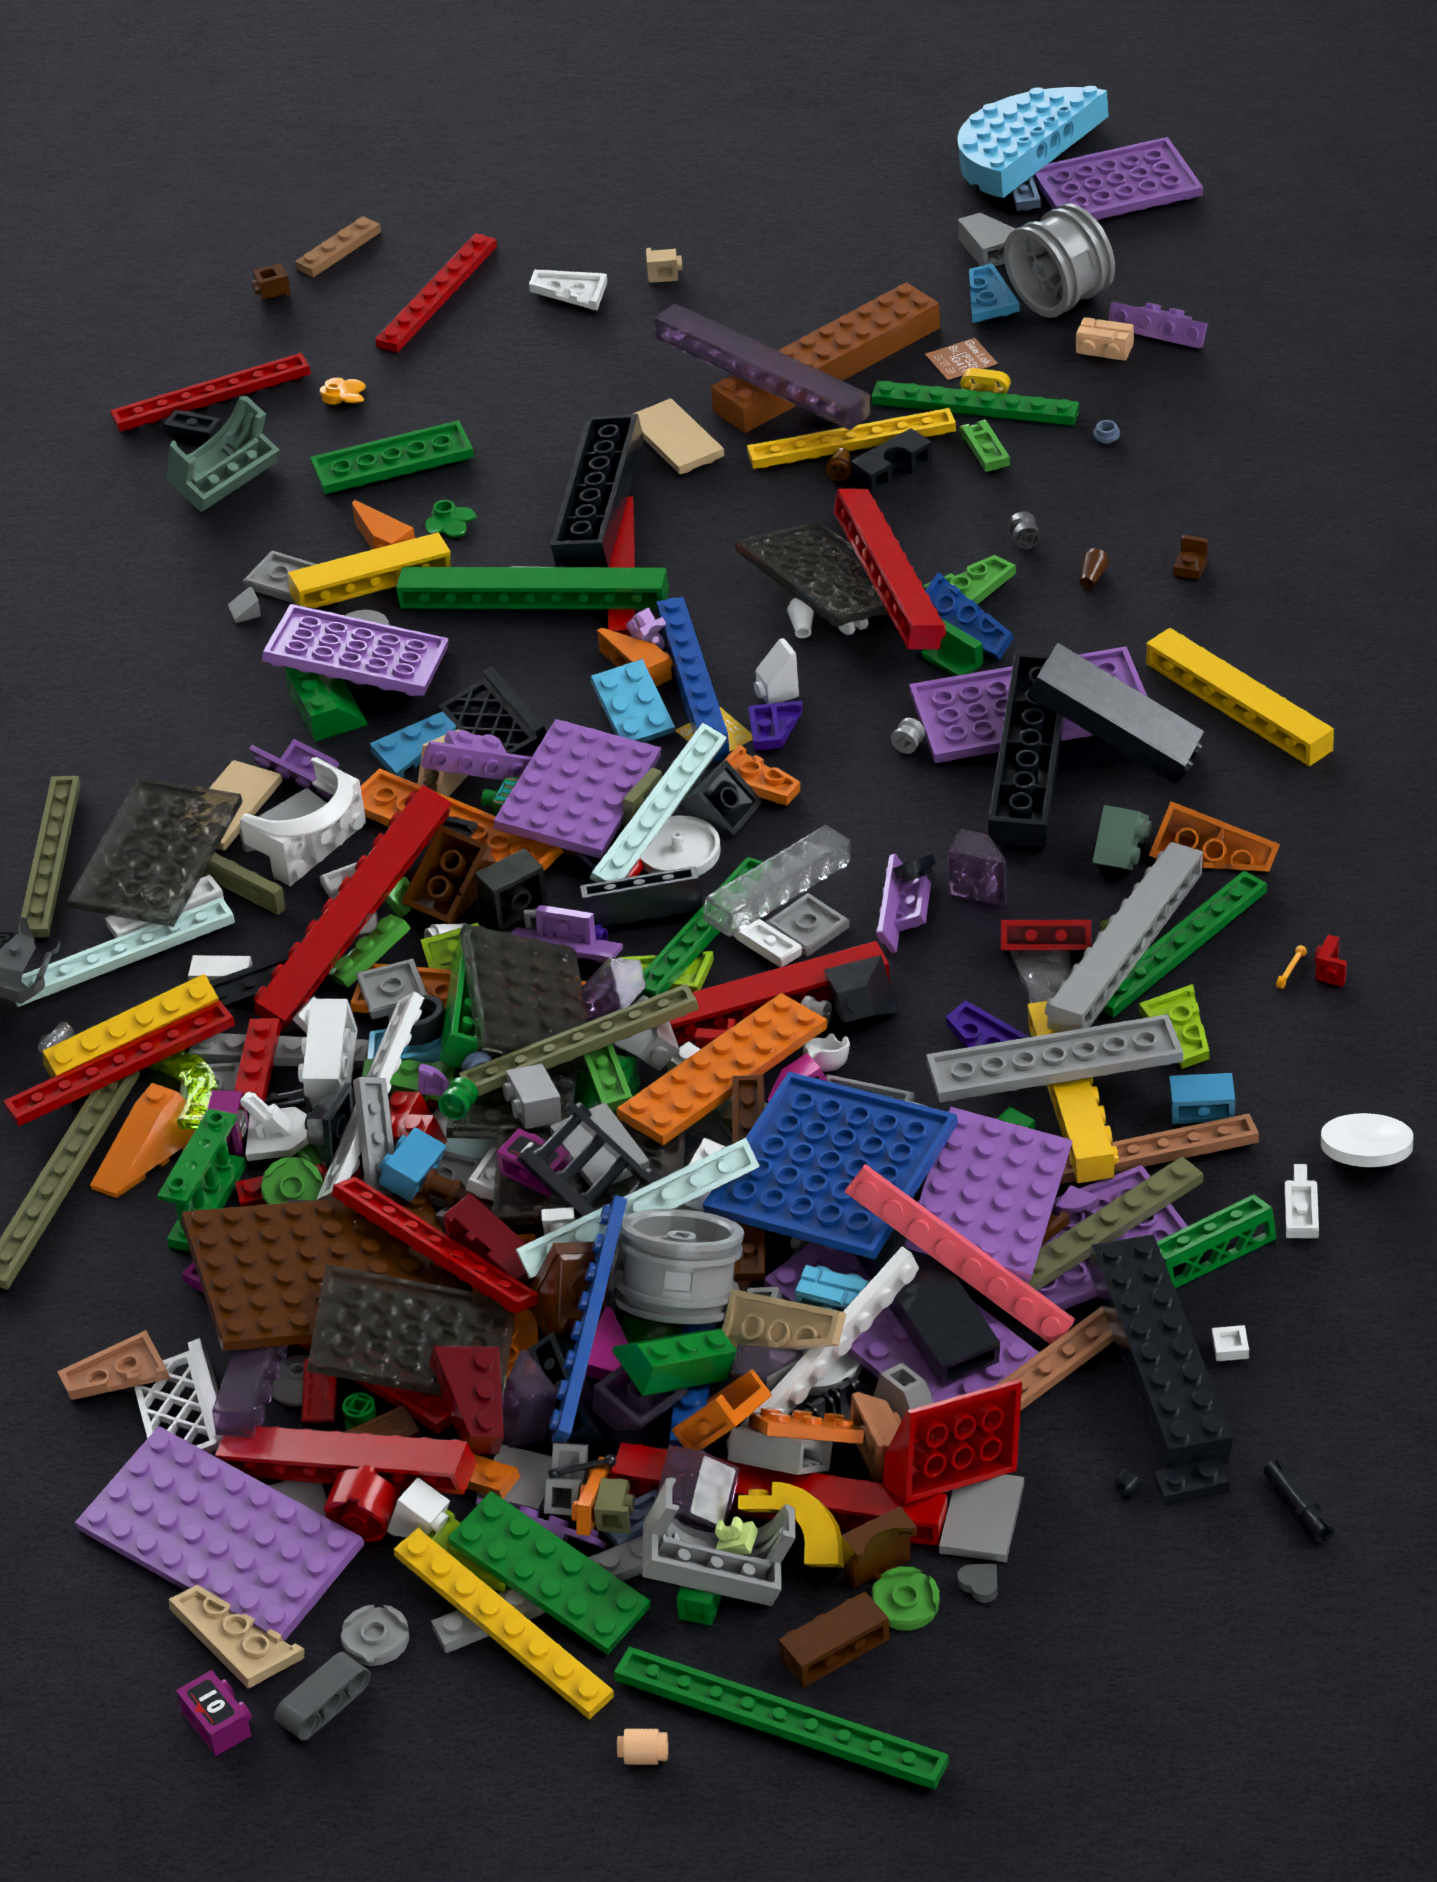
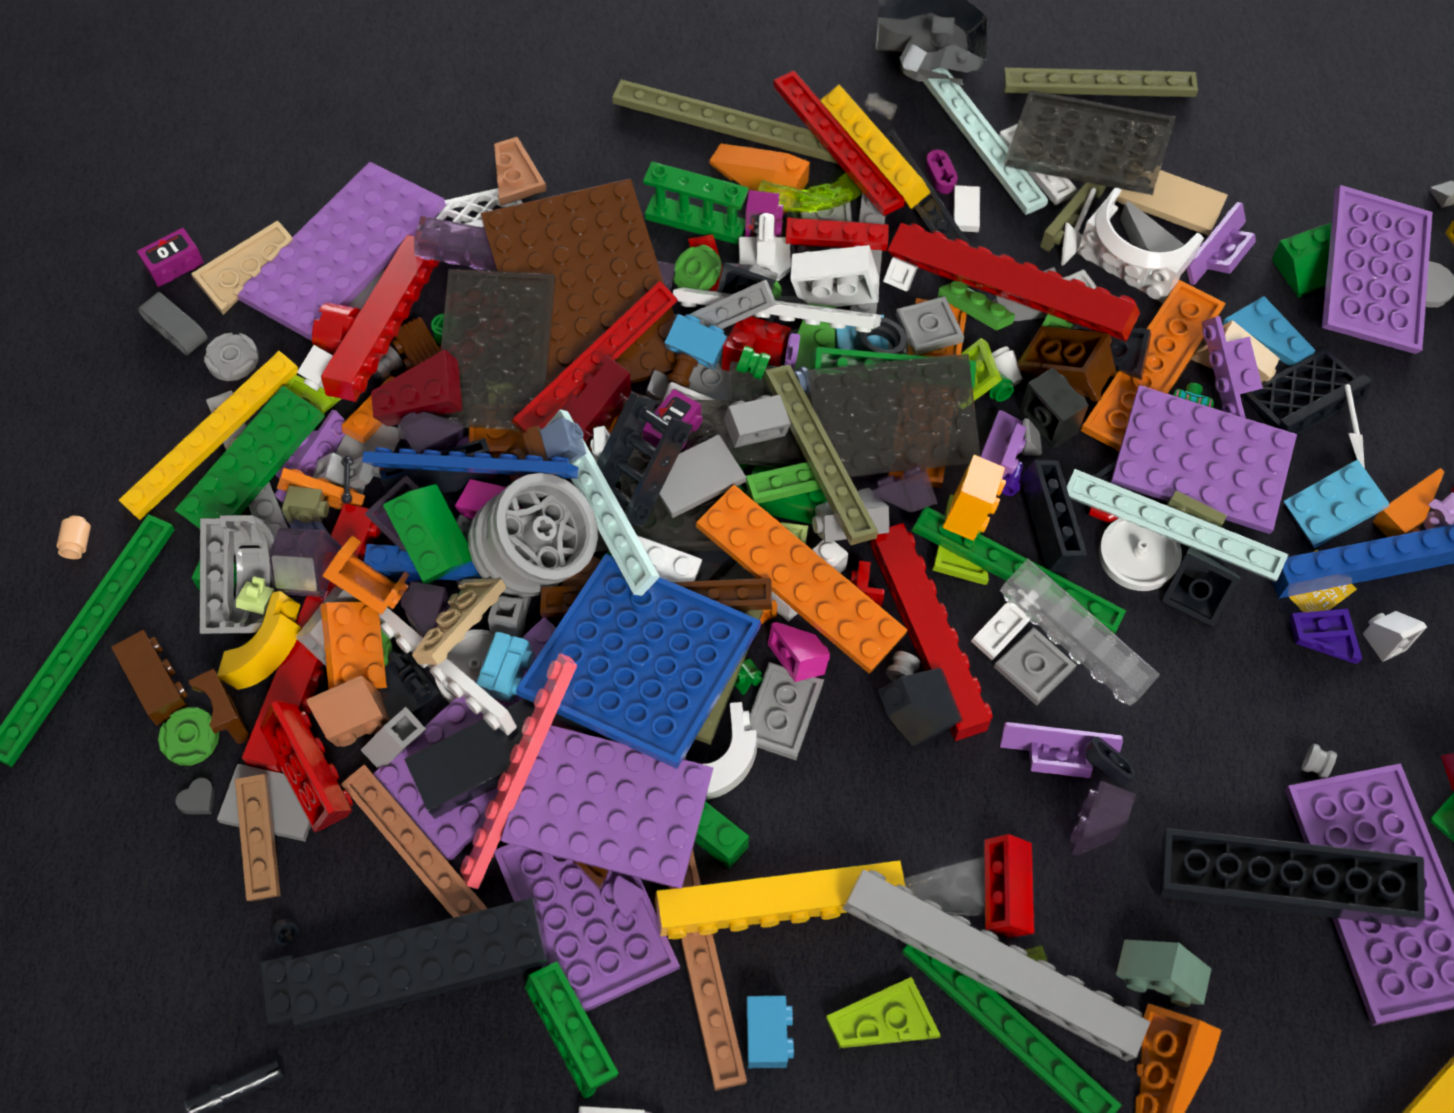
camera: 85 degrees right, 20 degrees up
orange wing [725,745,800,806] -> none
white hair [802,1034,850,1072] -> none
light grey plate [926,1014,1183,1103] -> none
dark purple wing [946,1000,1029,1048] -> none
olive plate [1026,1156,1203,1291] -> none
brick [1027,643,1204,783] -> none
white plate [1212,1325,1249,1361] -> none
none -> medium nougat plate [235,774,281,901]
none -> sand blue brick [540,417,587,464]
none -> magenta beam [925,150,958,194]
none -> light orange brick [943,455,1006,541]
none -> white piece [1061,188,1096,266]
none -> white piece [1345,384,1365,468]

